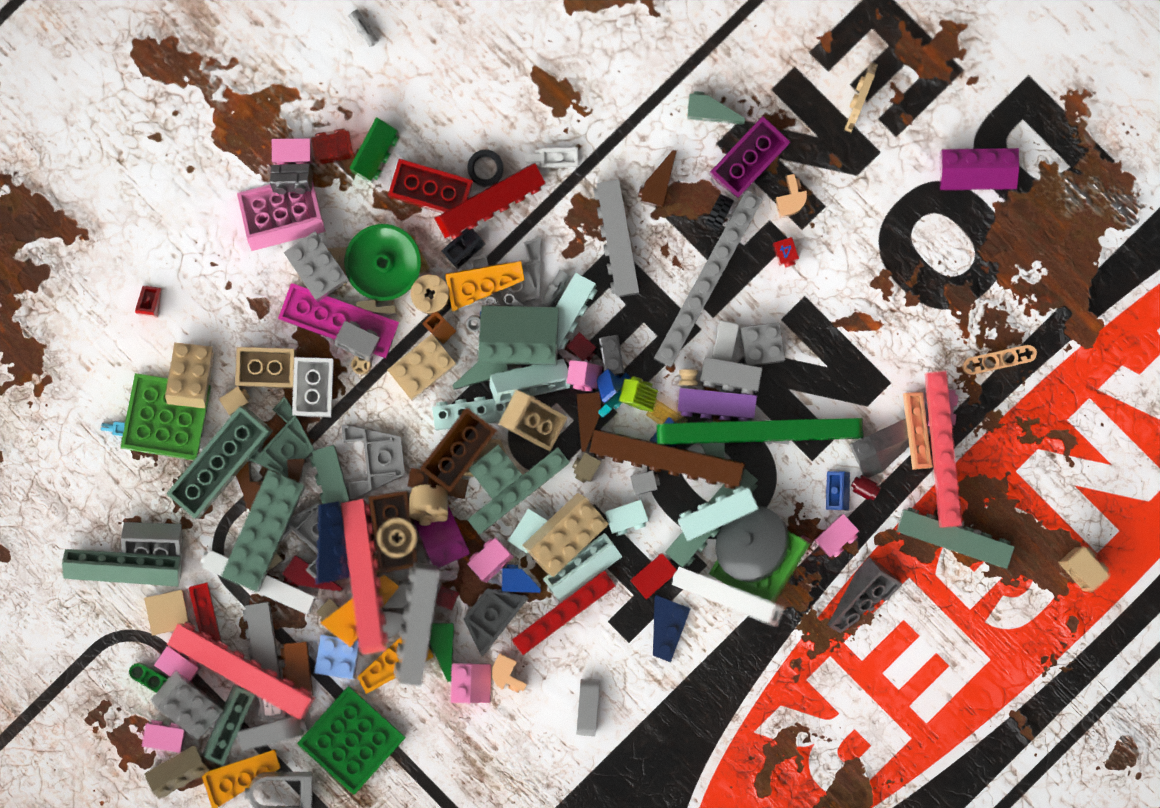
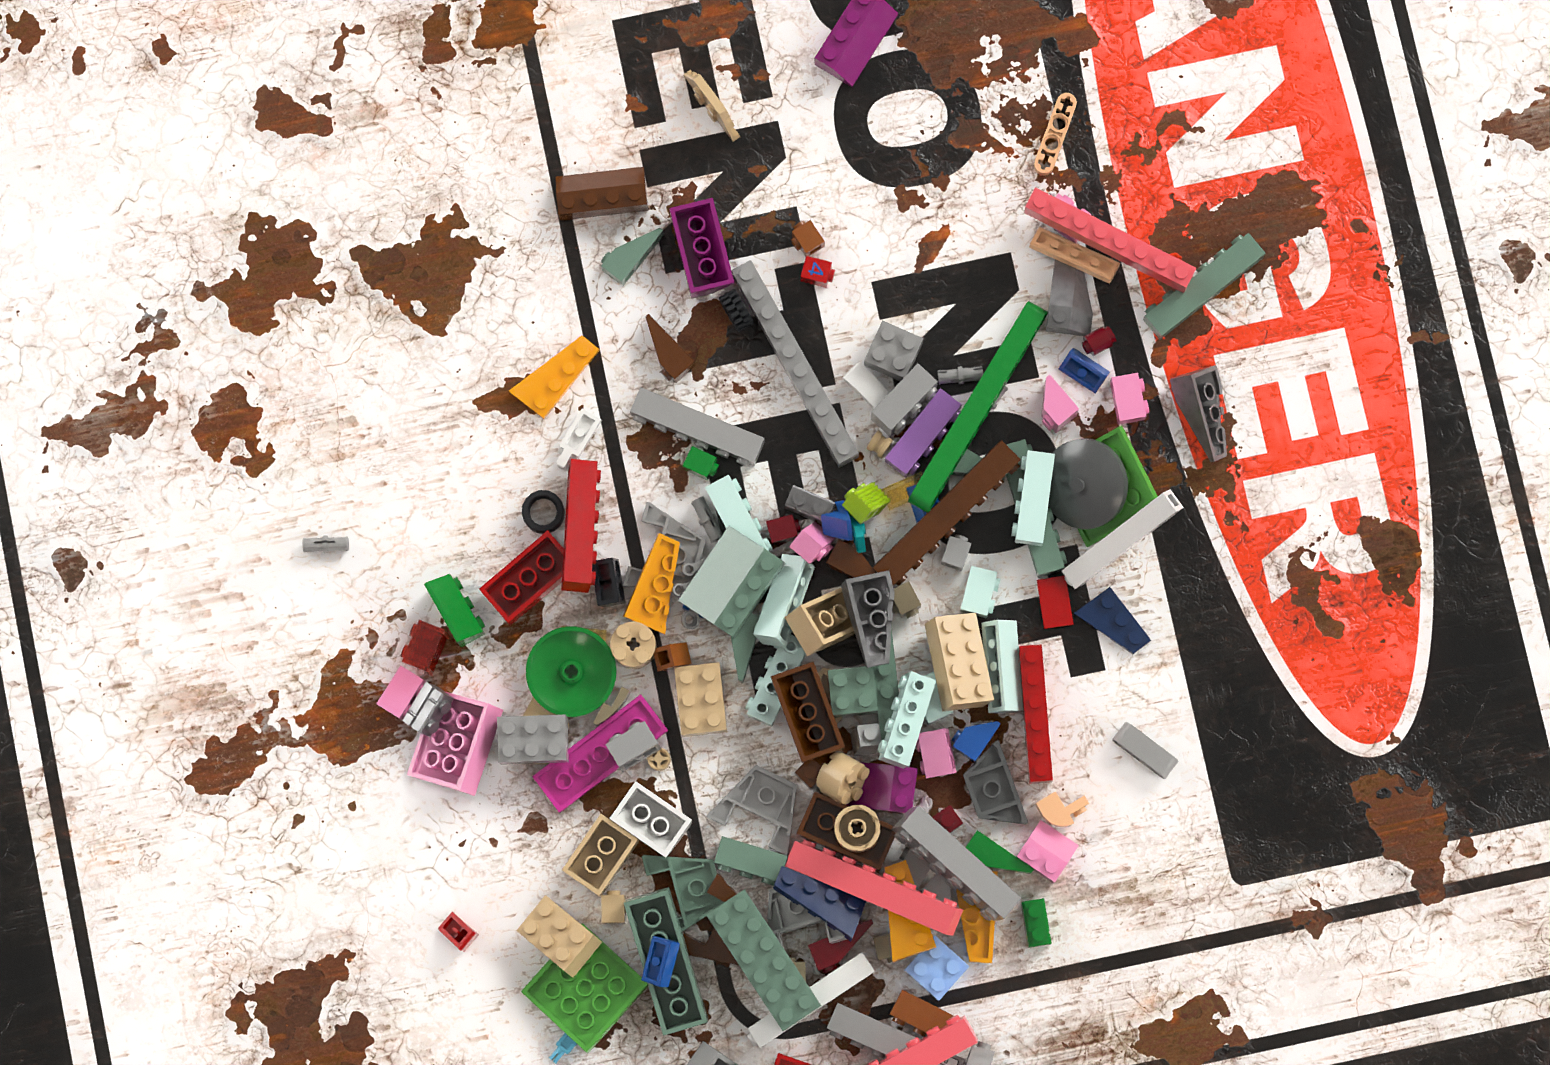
camera: 50 degrees left, 5 degrees down
green plate [297,686,406,795] -> none
light nougat brick [775,174,807,218] -> none
tan brick [1058,547,1110,592] -> none
none -> light orange wing [509,335,600,419]
none -> reddish brown slope [556,167,649,220]
none -> blue slope [641,936,680,987]
none -> green brick [682,446,719,481]
none -> dark orange brick [791,219,825,257]
none -> flat silver wedge [841,571,895,668]
none -> light grey brick [850,723,881,756]
none -> light aqua brick [877,671,936,769]
none -> light grey pin [937,366,983,385]
none -> green brick [1021,898,1052,948]
none -> bright pink slope [1041,375,1079,433]

